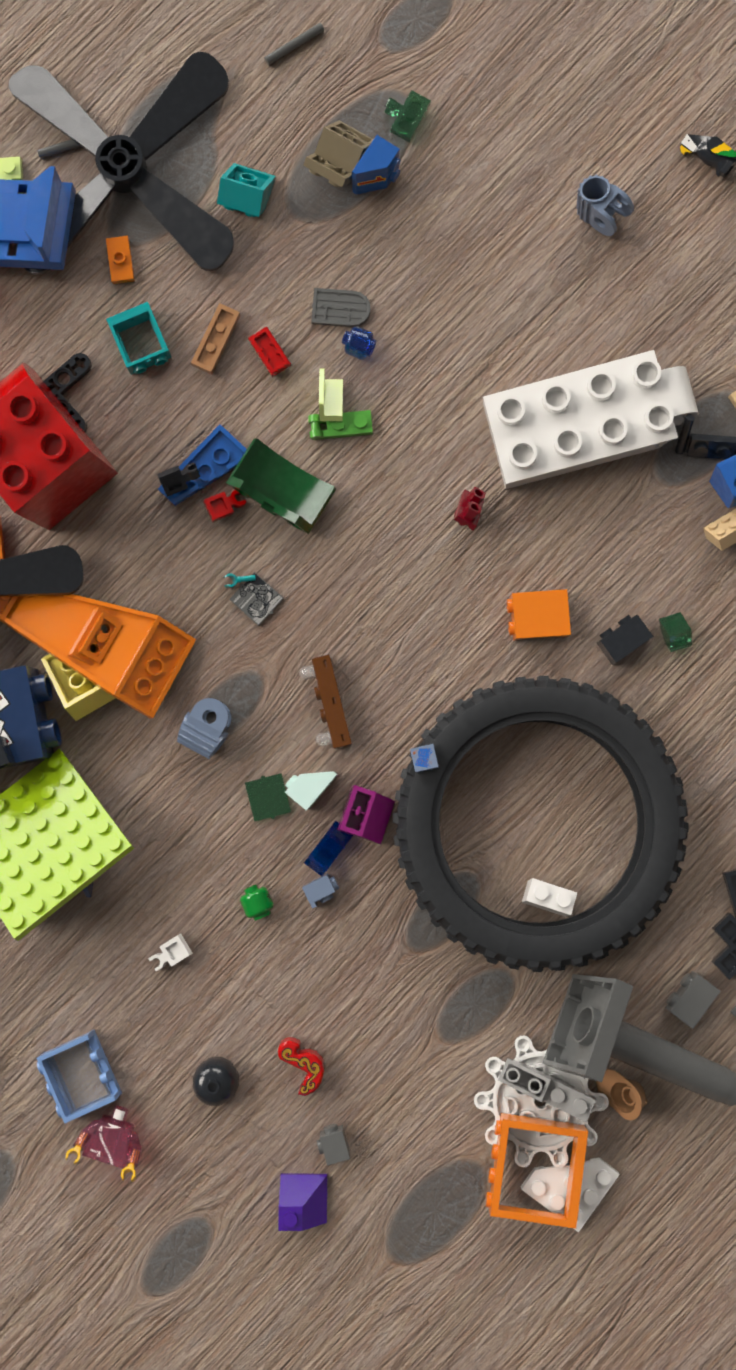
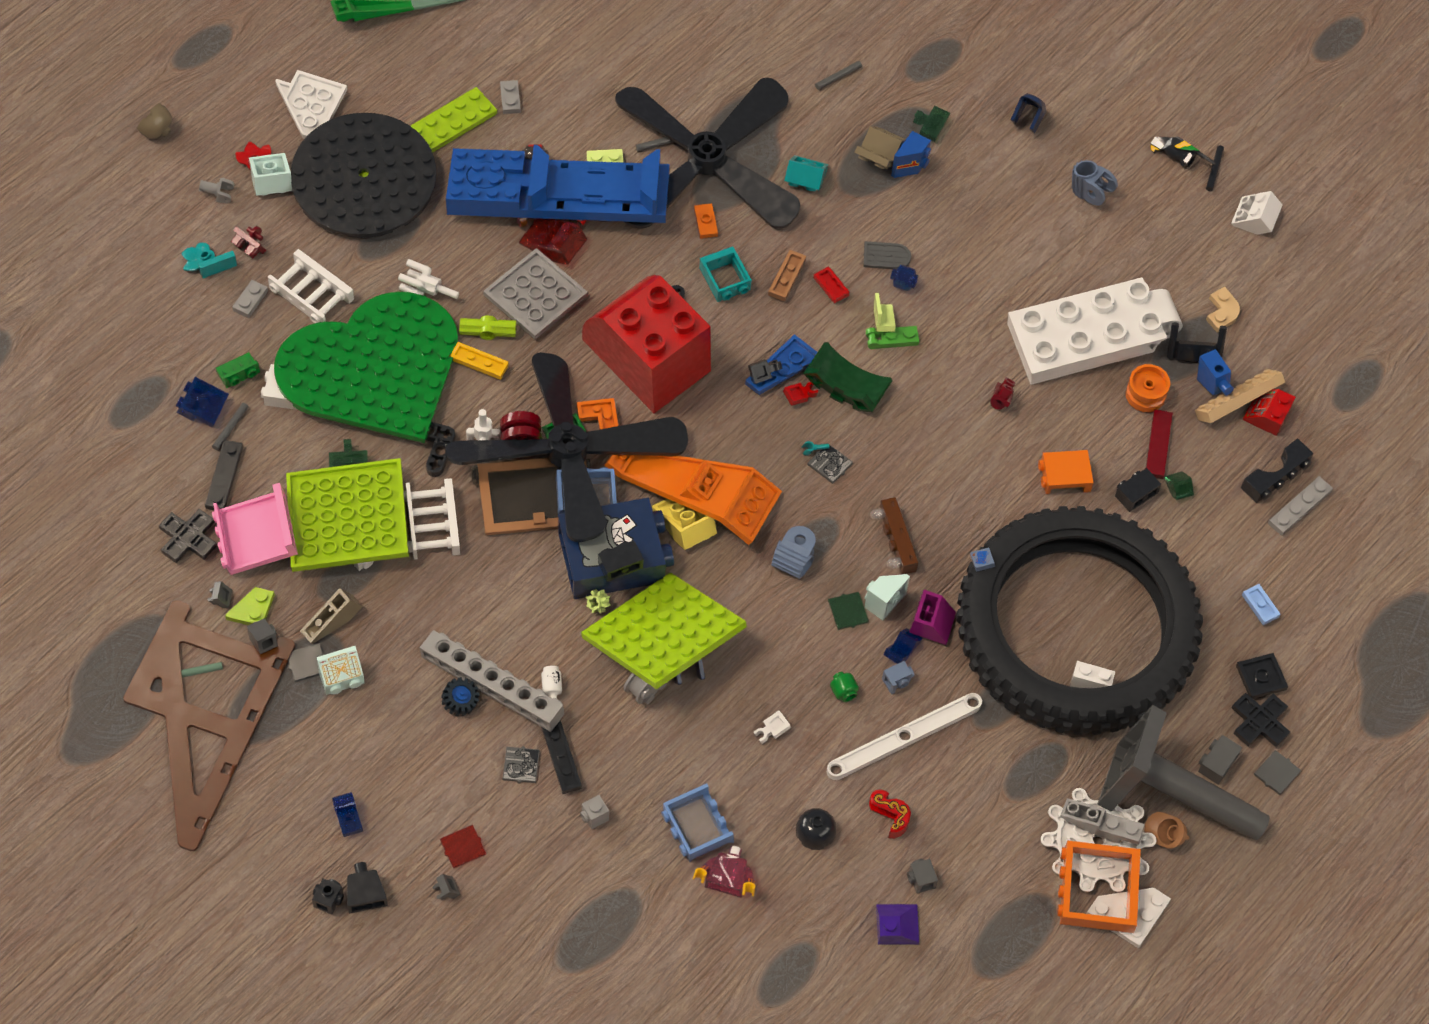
camera: 10 degrees left, 25 degrees down
none -> white beam [827,693,982,780]
none -> dark blue piece [1011,93,1046,133]
none -> orange wheel [1125,364,1170,412]
none -> dark red tile [1145,409,1173,479]

